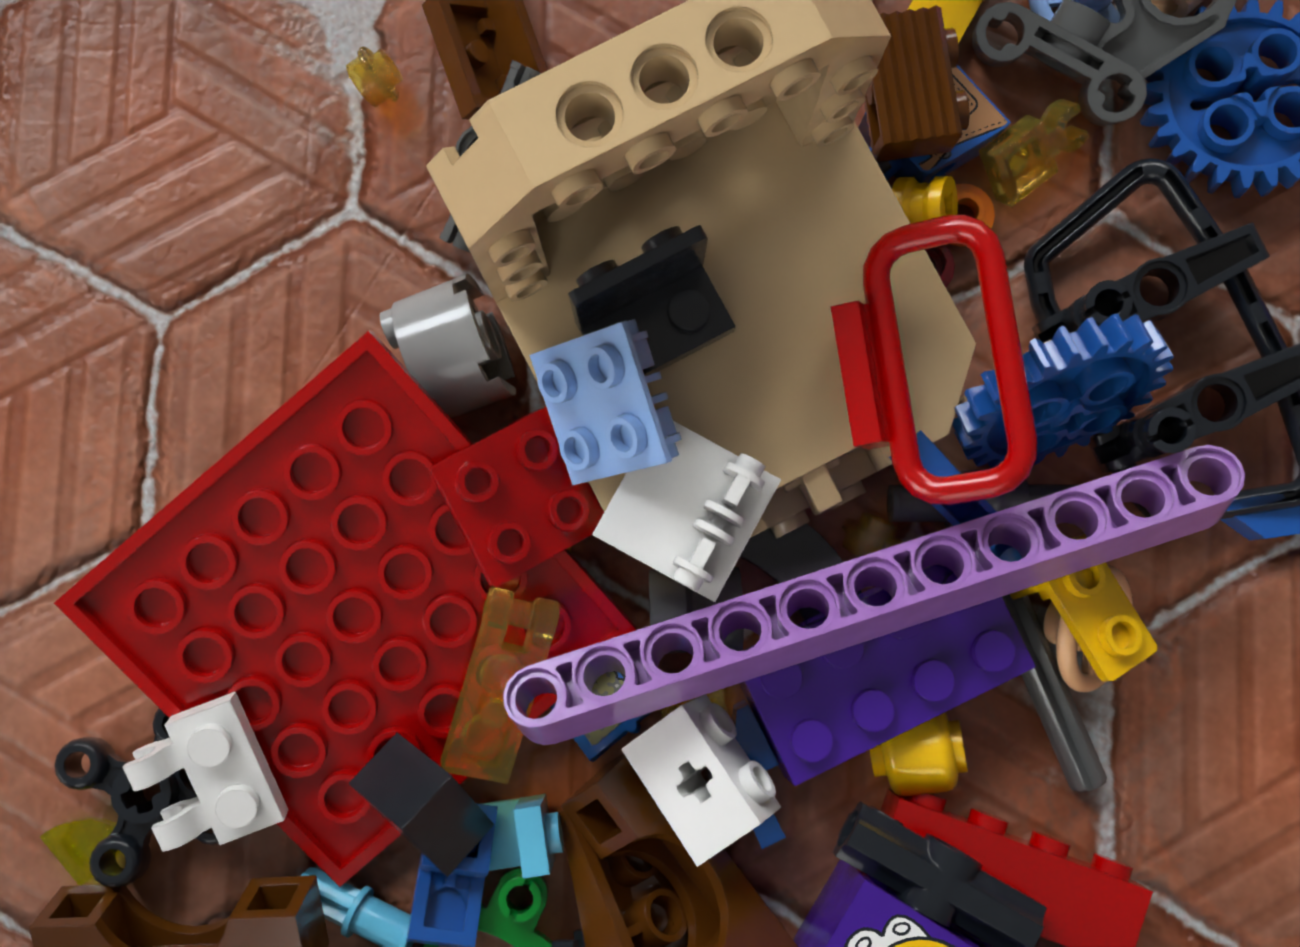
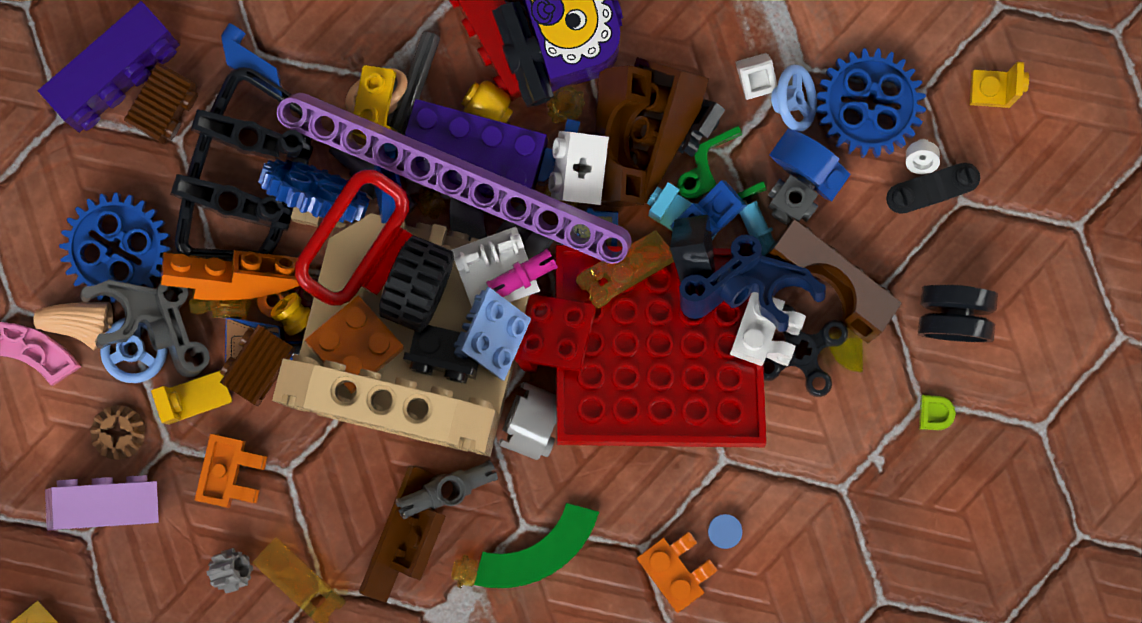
camera: 135 degrees left, 0 degrees up
none -> orange slope [161,250,300,300]
none -> orange plate [305,295,404,394]
none -> black tyre [379,235,454,333]
none -> green tile [474,503,599,588]
none -> dark pink pin [486,248,558,297]
none -> clear yellow animal [547,86,585,124]
none -> orange plate [636,531,718,613]
none -> dark blue piece [679,235,826,332]
none -> medium blue tile [708,514,743,549]

